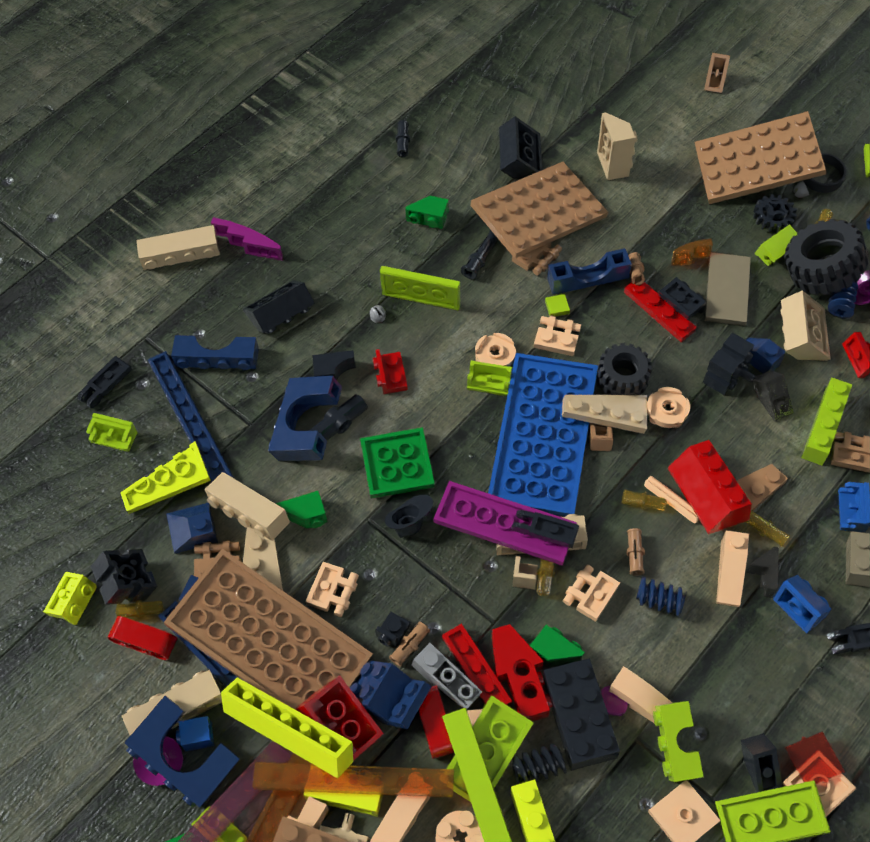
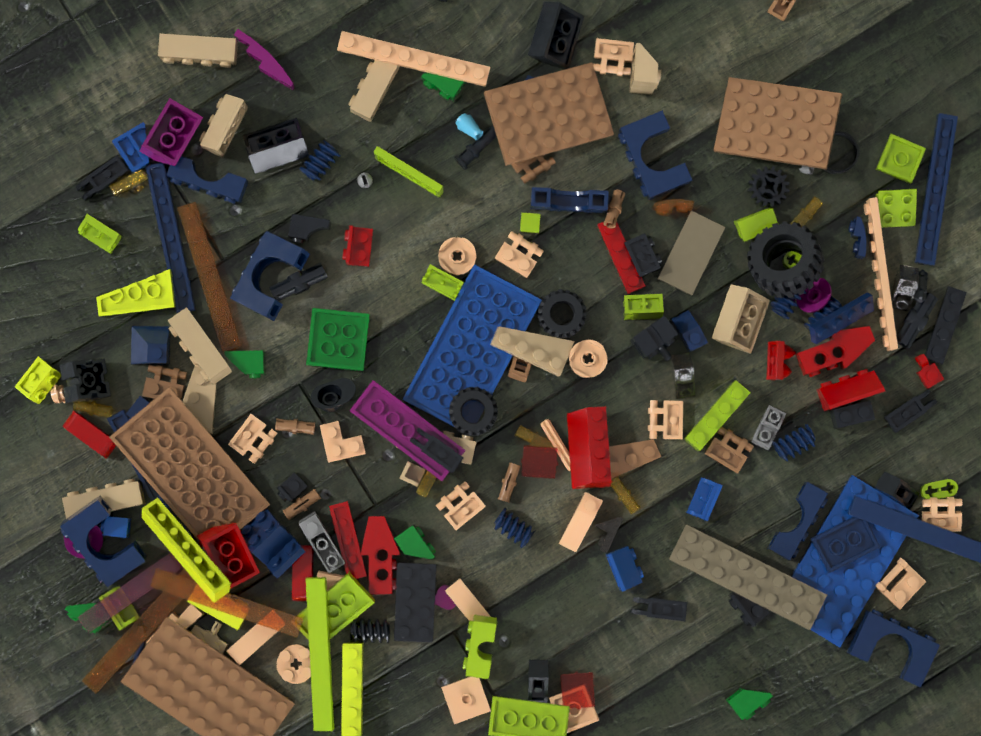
camera: 10 degrees right, 25 degrees up
none -> light nougat plate [51,385,66,403]
none -> clear yellow axle [109,170,148,196]
none -> blue wing [112,122,149,174]
none -> magenta slope [139,98,203,166]
none -> clear orange plate [177,202,242,353]
none -> tan slope [199,94,248,158]
none -> medium nougat pin [275,418,315,435]
none -> dark blue piece [299,140,340,181]
none -> light nougat plate [320,421,366,463]
none -> light nougat plate [337,31,490,87]
none -> tan brick [349,60,400,122]
none -> black tyre [449,387,498,436]
none -> medium azure cone [456,113,483,140]
none -> clear red piece [521,445,558,479]
none -> light nougat plate [593,38,634,76]
none -> dark blue arch [618,110,692,200]
none -> lime hinge [623,294,664,320]
none -> light nougat plate [648,400,683,440]

